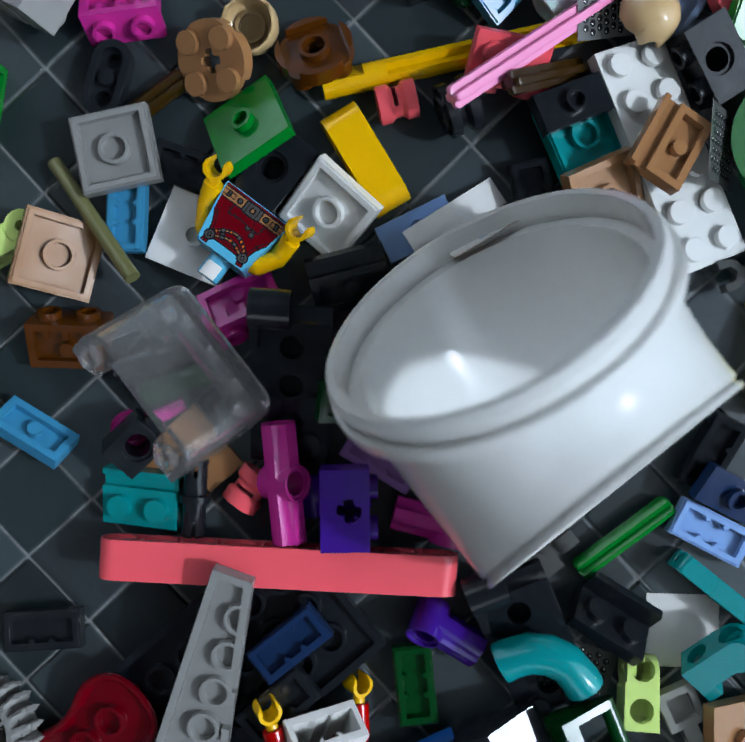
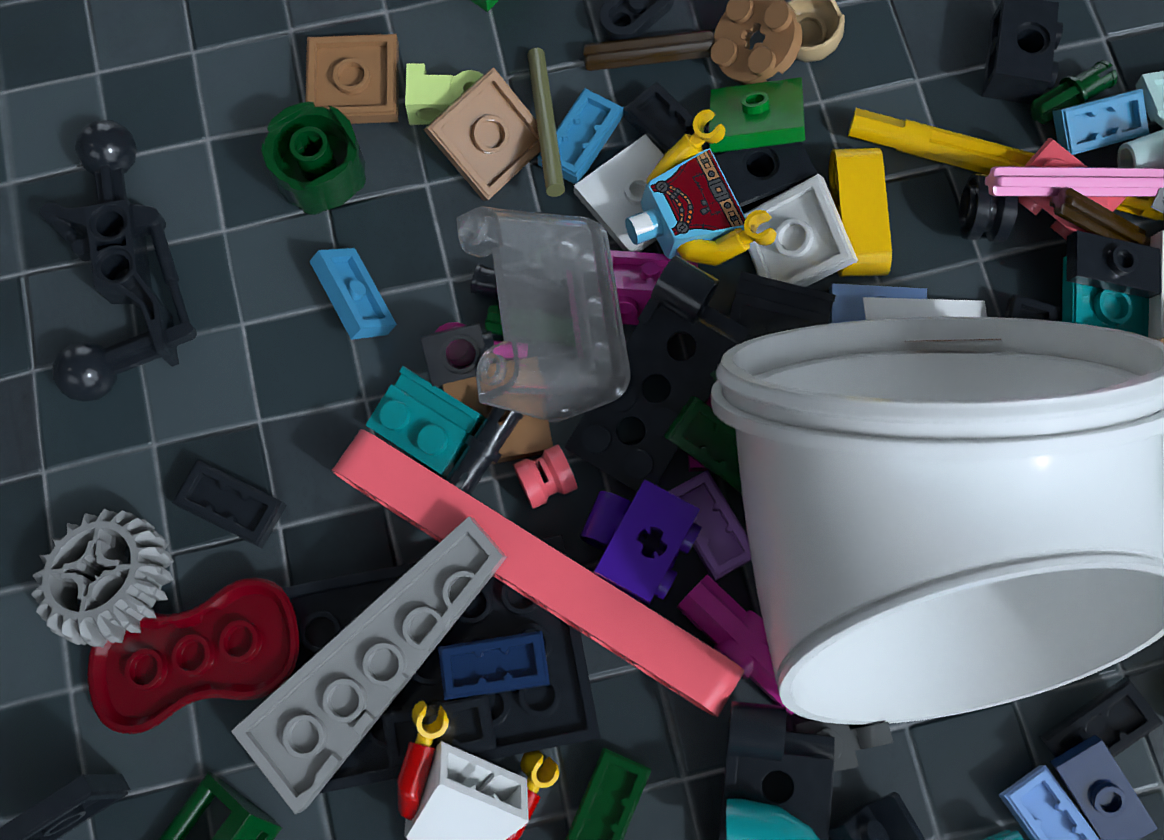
camera: 30 degrees right, 15 degrees down
reddish brown bracket [23,306,114,370] -> none
light grey tile [68,101,164,198] -> none
dark pink piece [257,420,311,547] -> none
reddish brown plate [274,16,355,91] -> none
coral wheel [373,78,420,126] -> none
dark purple piece [405,596,487,667] -> none
green axle [572,496,676,579] -> none

